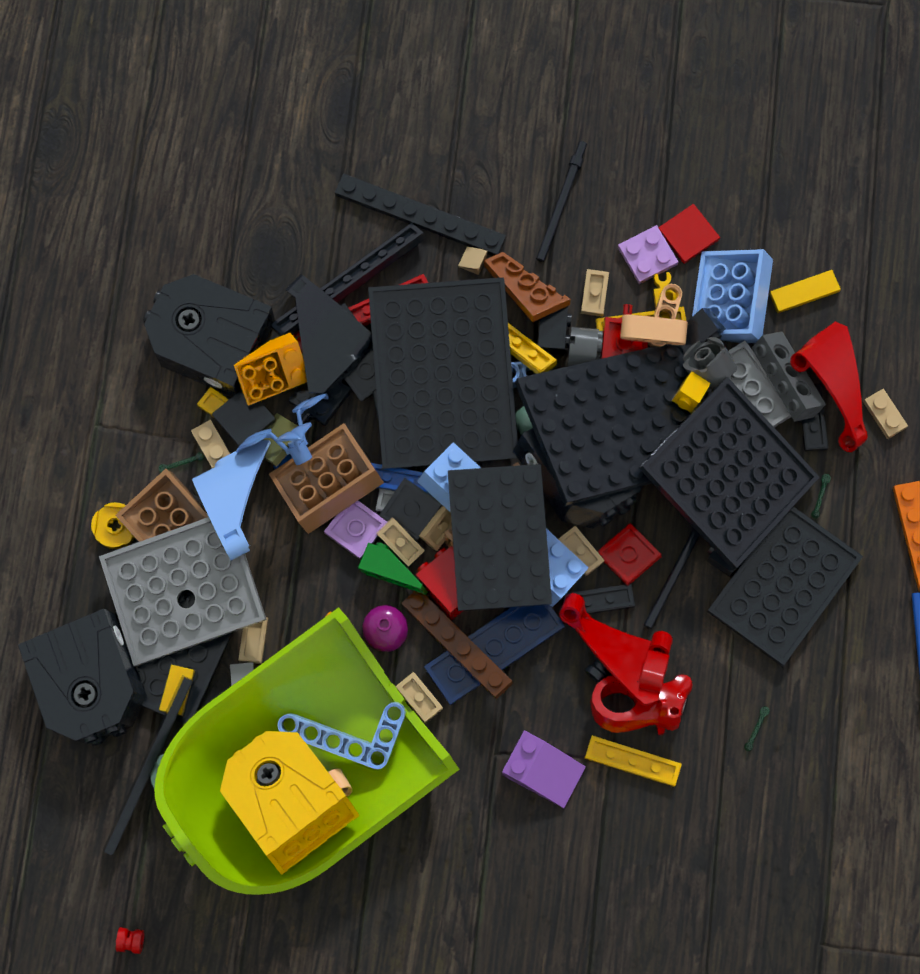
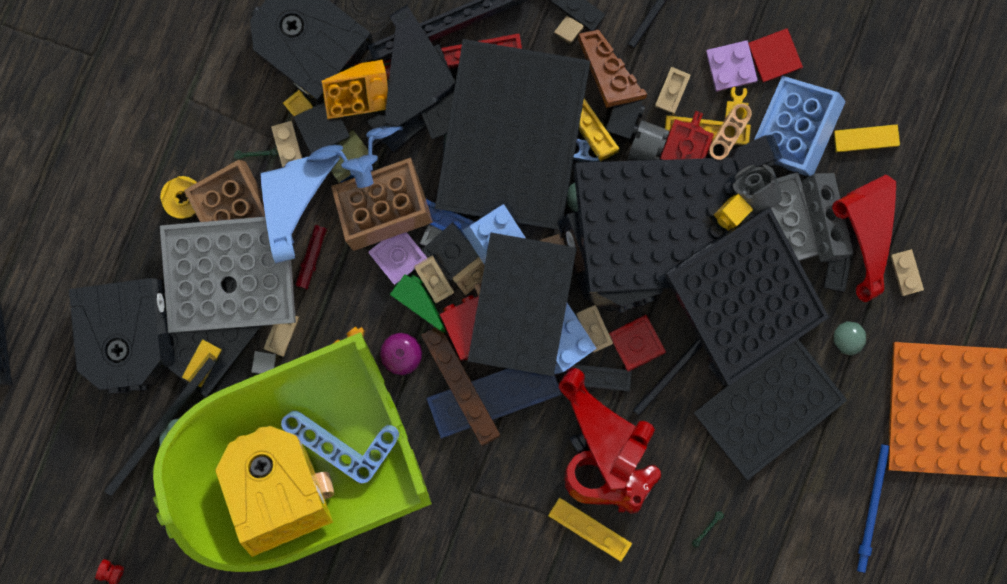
camera: 15 degrees right, 10 degrees up
tan plate [395,672,443,723] -> none
medium lavender slope [502,730,586,808] -> none
light nougat beam [620,315,688,345] -> none
clear green hinge [811,474,831,519] -> none
none -> dark red pin [295,225,327,290]
none -> sand green hair [833,321,866,355]

